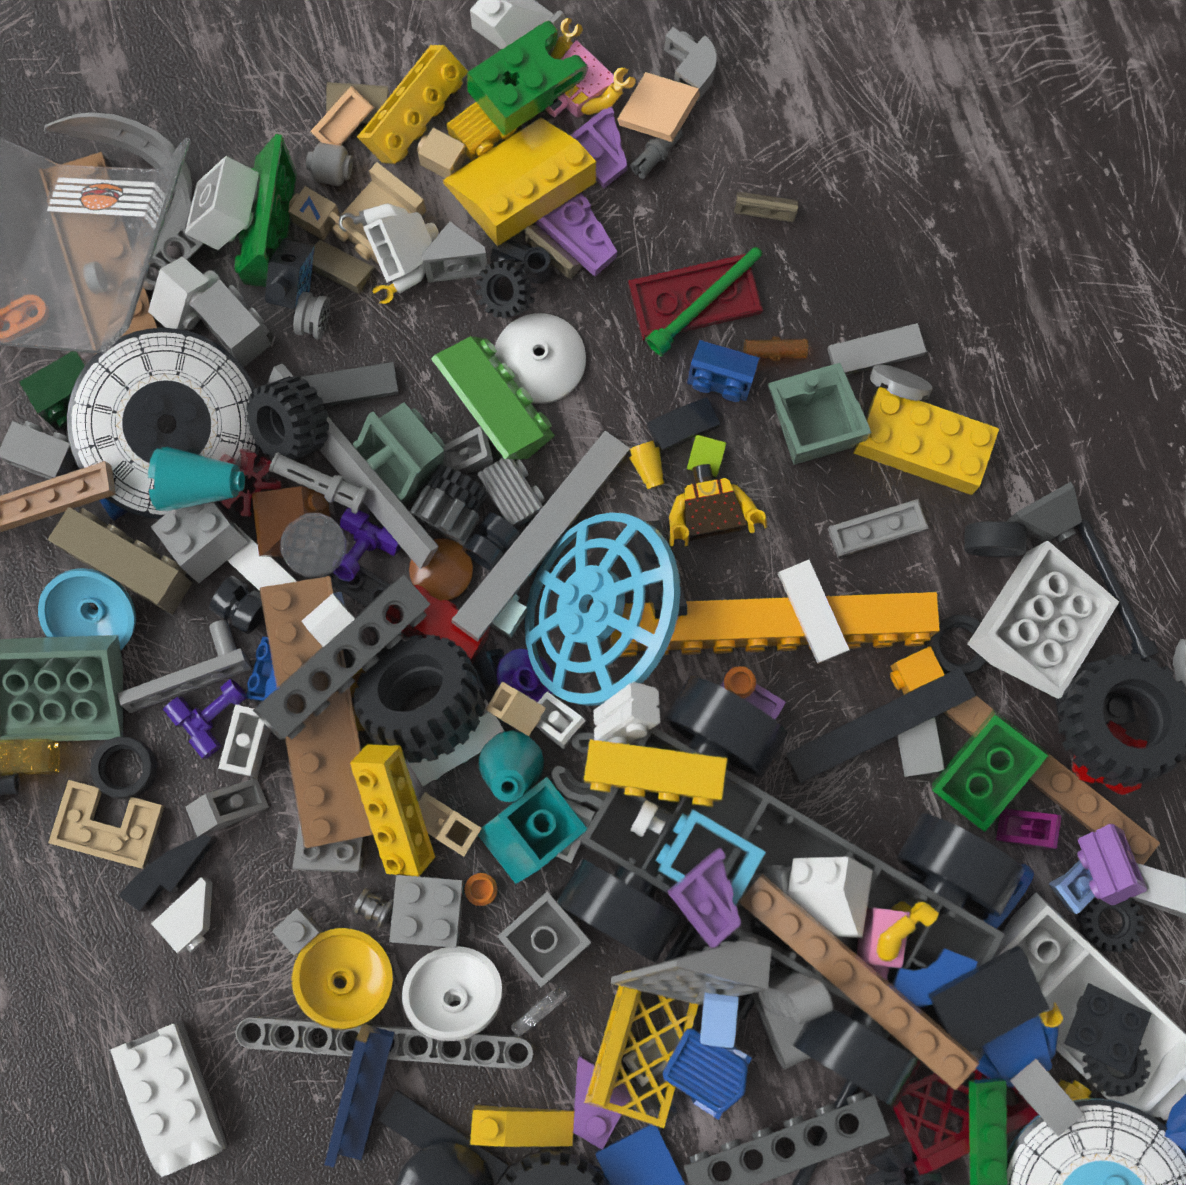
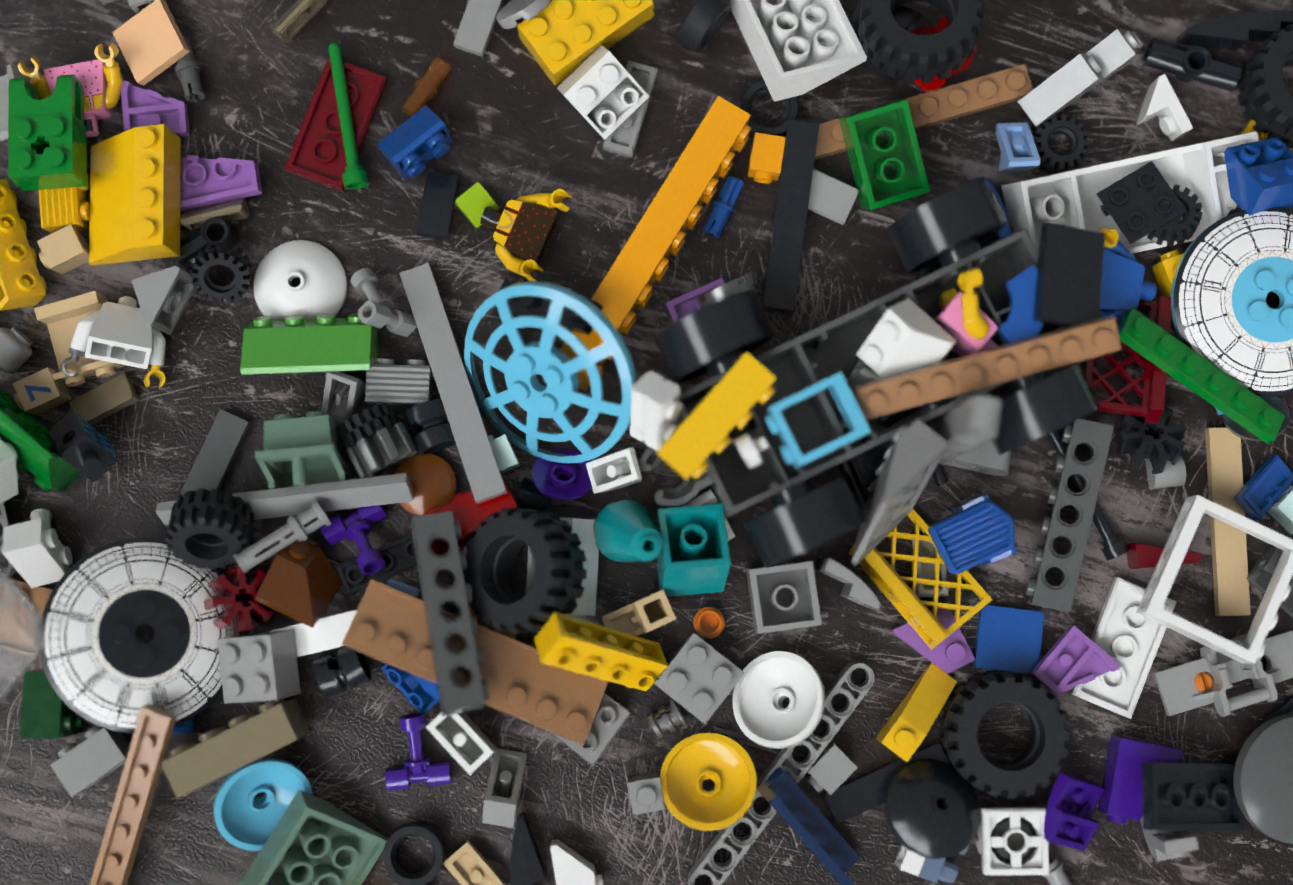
camera: 60 degrees left, 5 degrees up
light grey piece [117,620,252,713] -> none
teal cone [148,447,245,512] -> none
light grey brick [190,279,271,368] -> none
clear tile [281,513,346,578] -> none
light grey wheel [293,291,330,339] -> none
white piece [302,593,355,647] -> none
tan brick [485,682,546,736] -> none
clear tile [511,985,570,1037] -> none
yellow cone [629,441,665,489] -> none
medium lavender wing [667,848,741,948] -> none
light blue slope [700,993,739,1048] -> none
orange plate [724,666,756,699] -> none
sand green piece [768,363,871,465] -> none
white tile [778,560,849,663] -> none
magenta slope [996,809,1061,850] -> none
light grey slope [1010,1059,1084,1136] -> none
medium lavender brick [1078,824,1147,905] -> none
none -> light grey bar [351,268,417,337]
none -> white slope [557,45,650,140]
none -> flat silver plate [695,271,758,309]
none -> blue axle [702,176,744,238]
none -> light grey brick [806,741,858,795]
none -> light grey slope [817,558,880,610]

